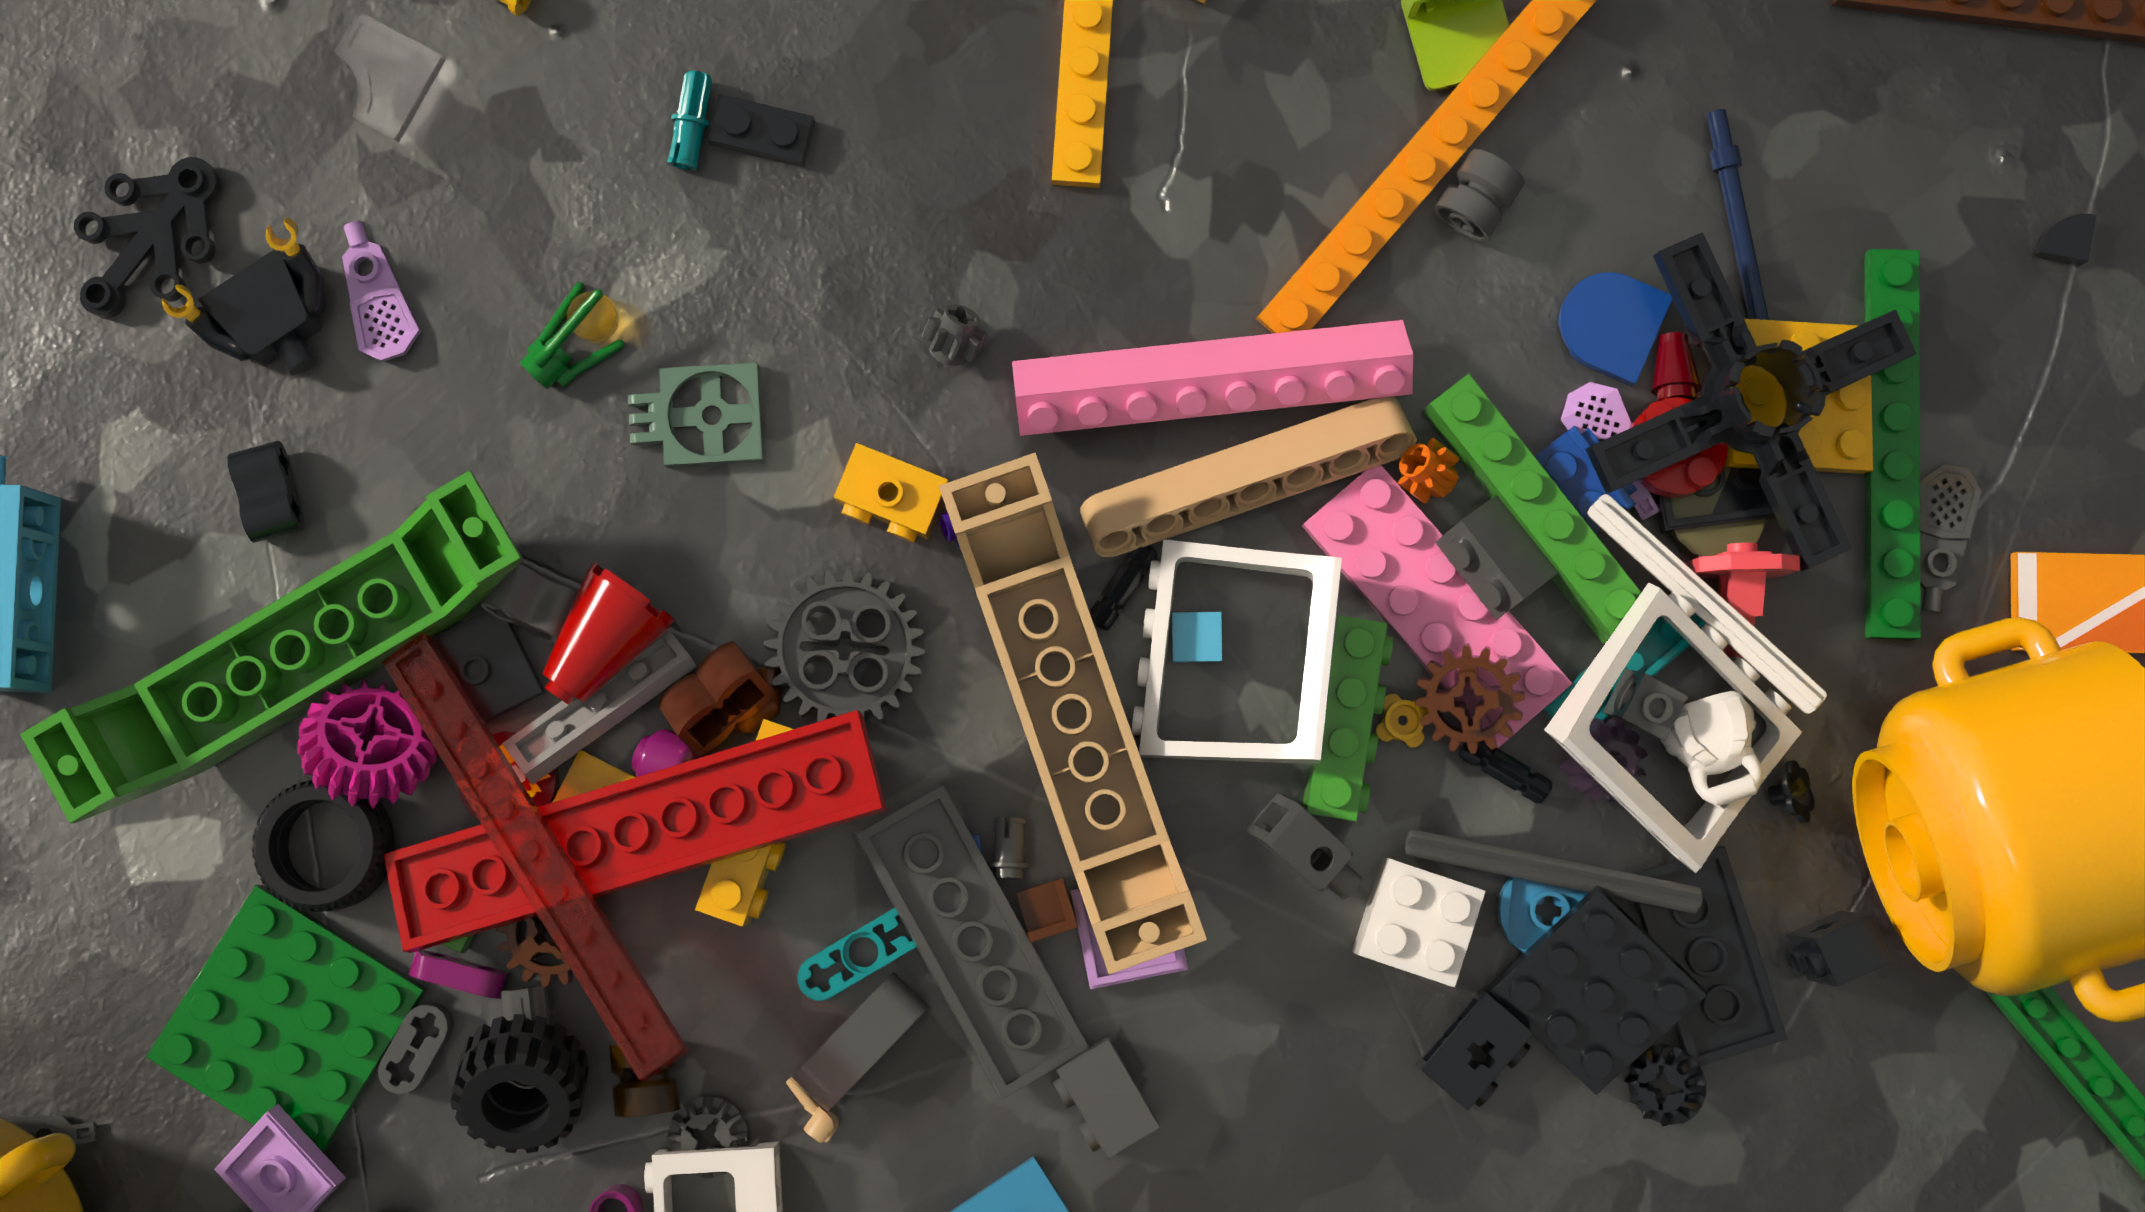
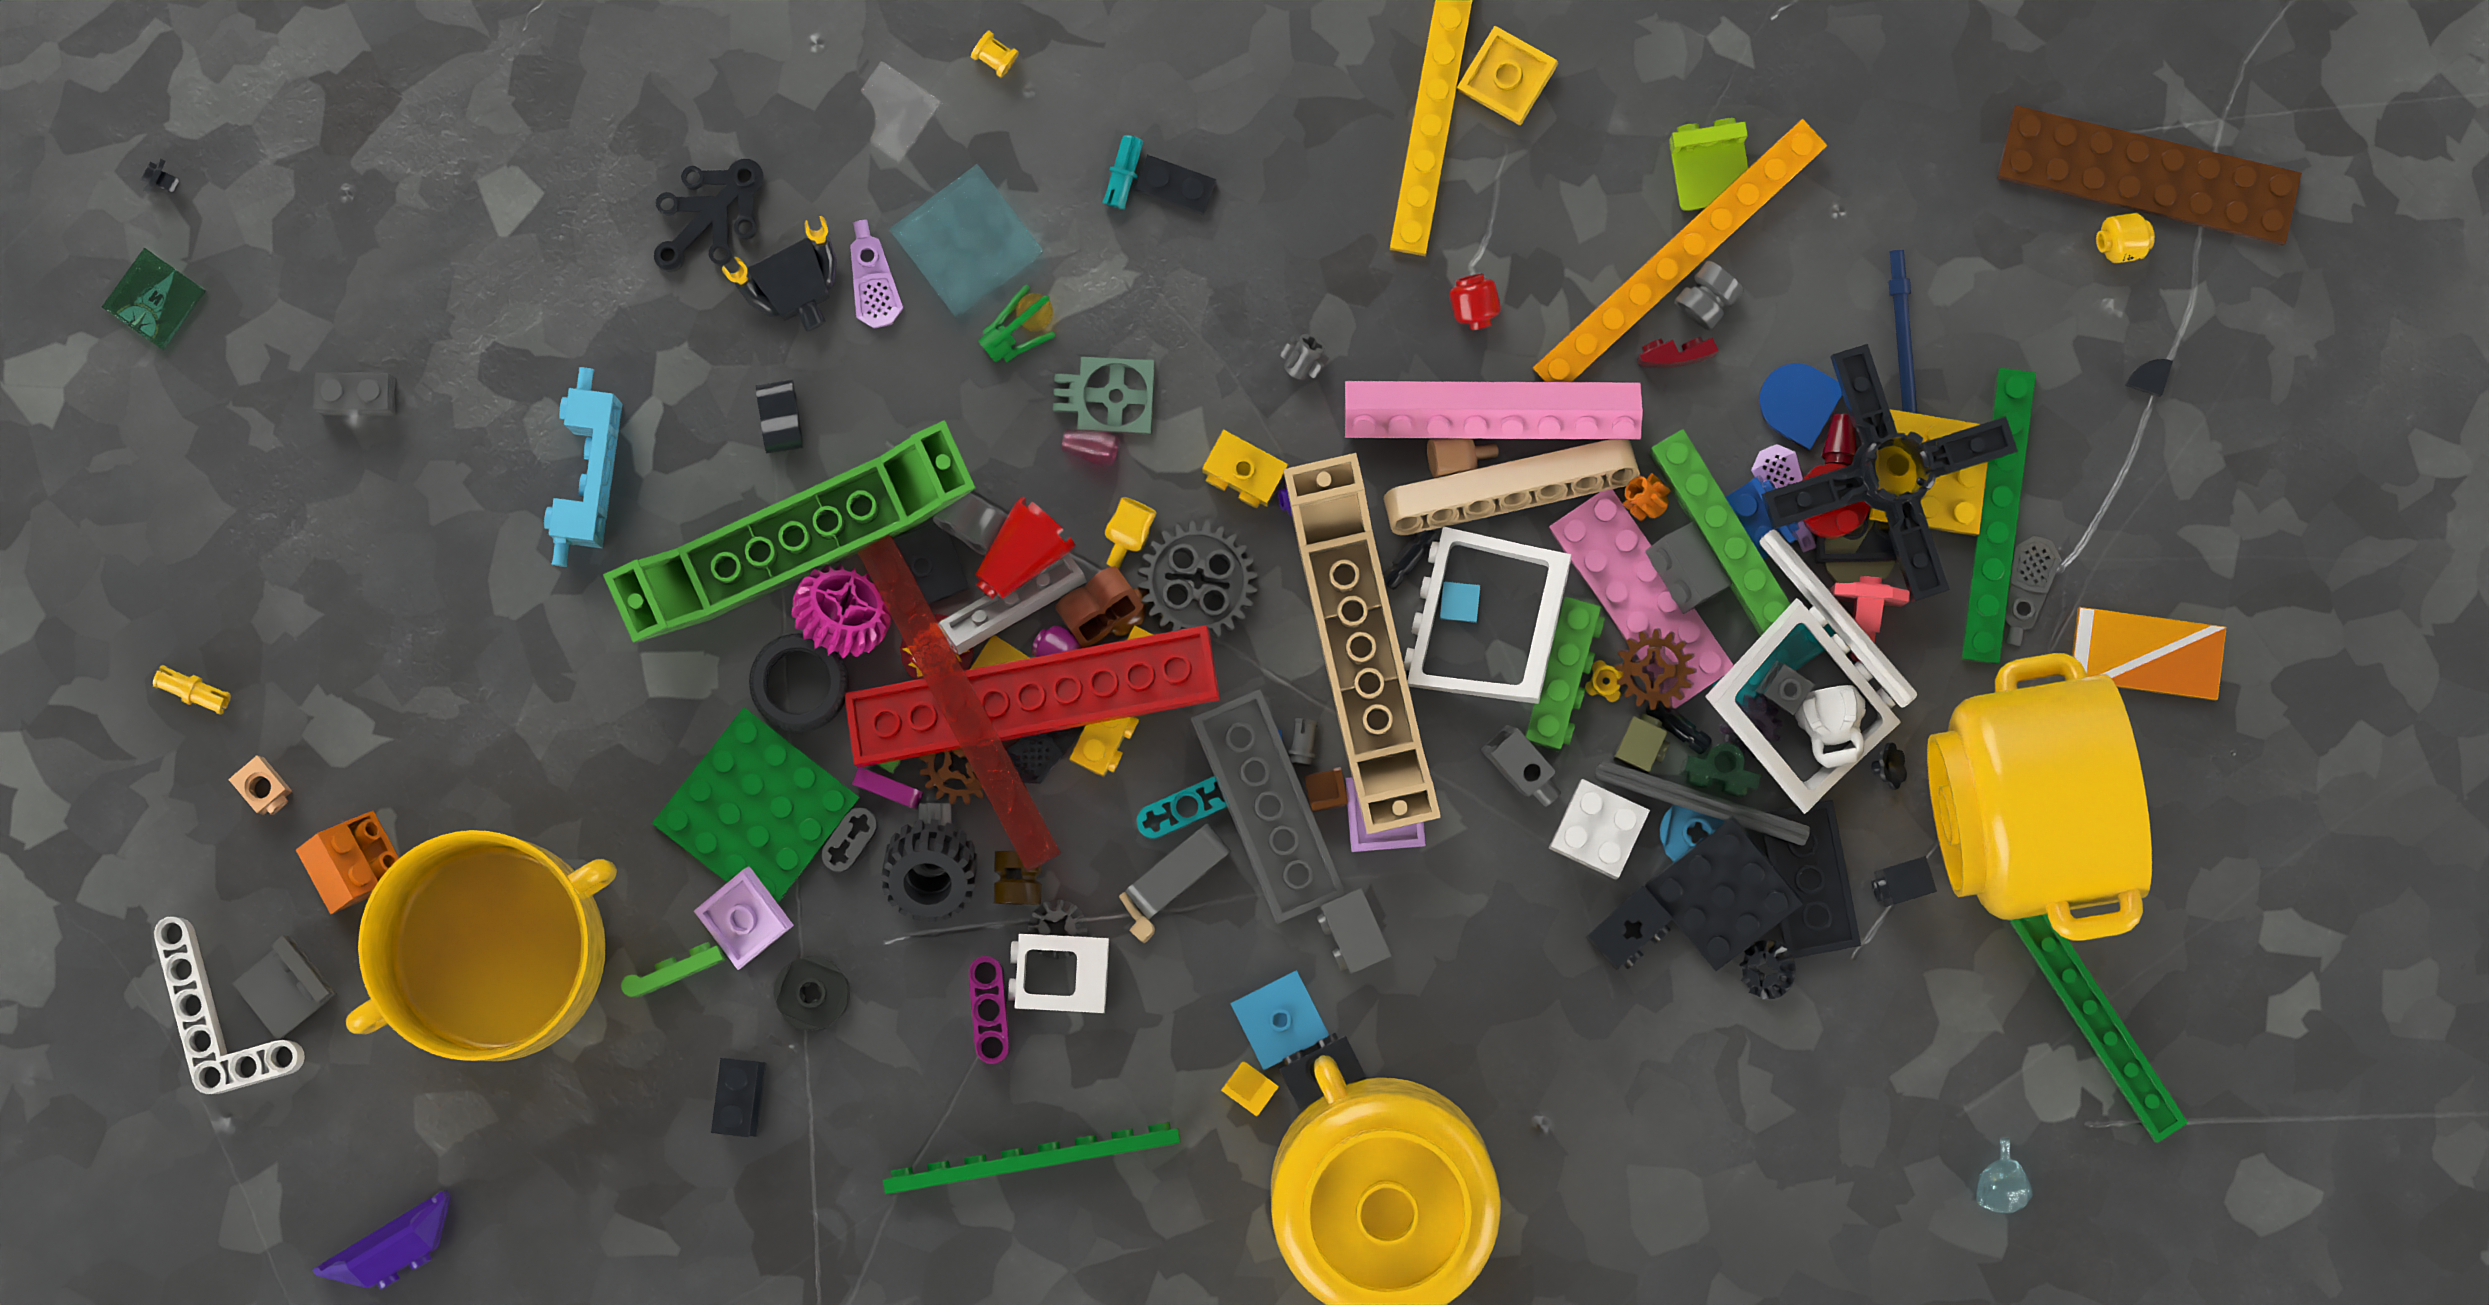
camera: 10 degrees right, 0 degrees up
none -> clear light blue plate [889,164,1044,318]
none -> black piece [1006,725,1086,784]
none -> clear pink cone [1062,430,1119,467]
none -> yellow piece [1105,497,1157,569]
none -> medium nougat piece [1427,438,1498,477]
none -> red head [1449,273,1501,330]
none -> olive brick [1613,714,1670,774]
none -> dark red slope [1637,336,1719,368]
none -> clear green plate [1679,743,1761,798]
none -> yellow head [2096,213,2155,263]

